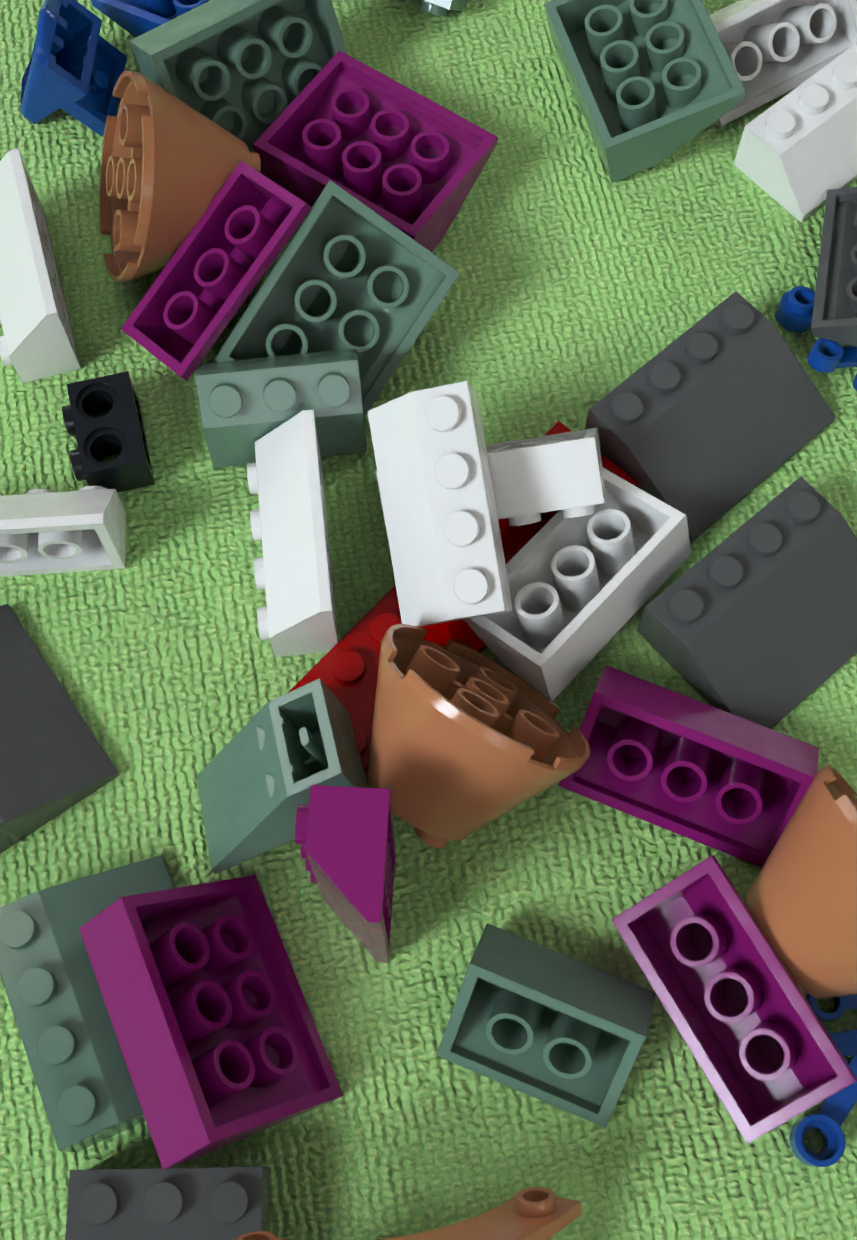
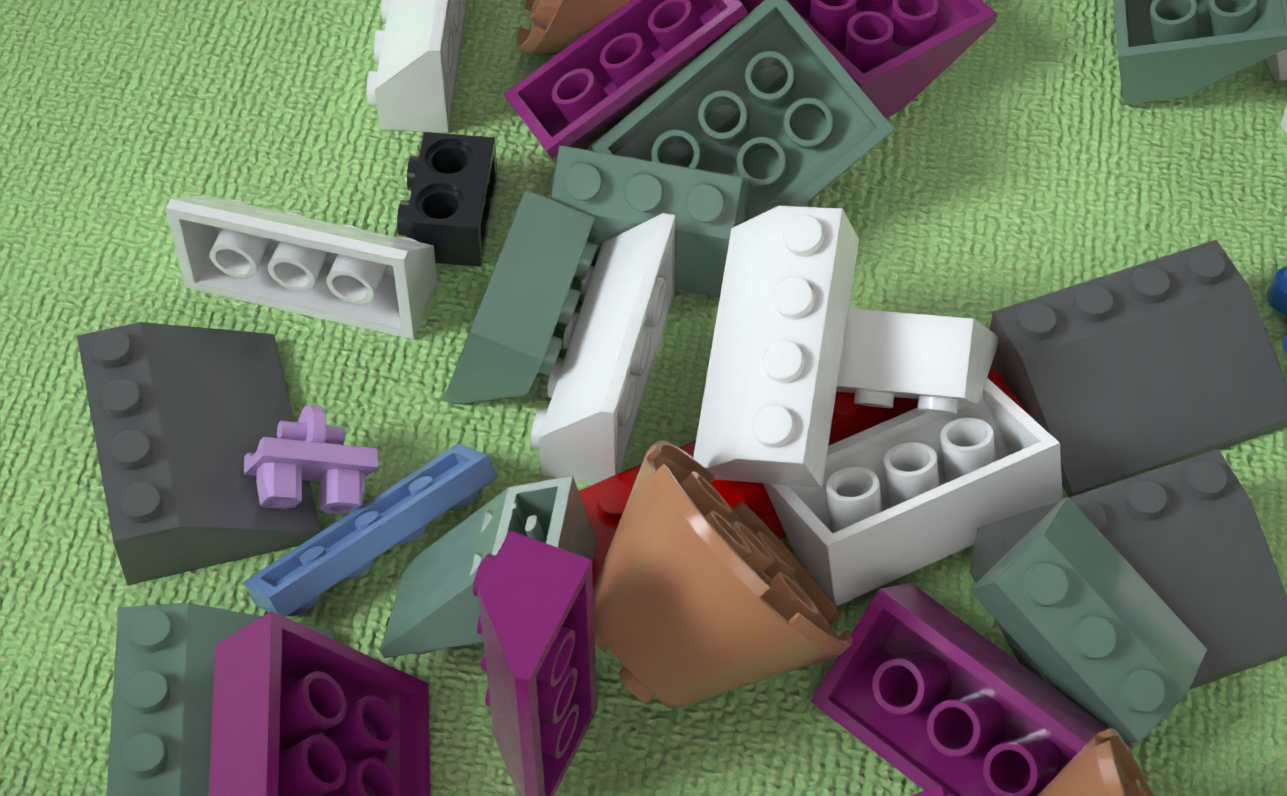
camera: 20 degrees right, 15 degrees down
none -> medium blue plate [243,443,498,617]
none -> lavender hips [244,405,378,515]
none -> sand green slope [443,189,598,404]
none -> sand green slope [969,497,1207,743]

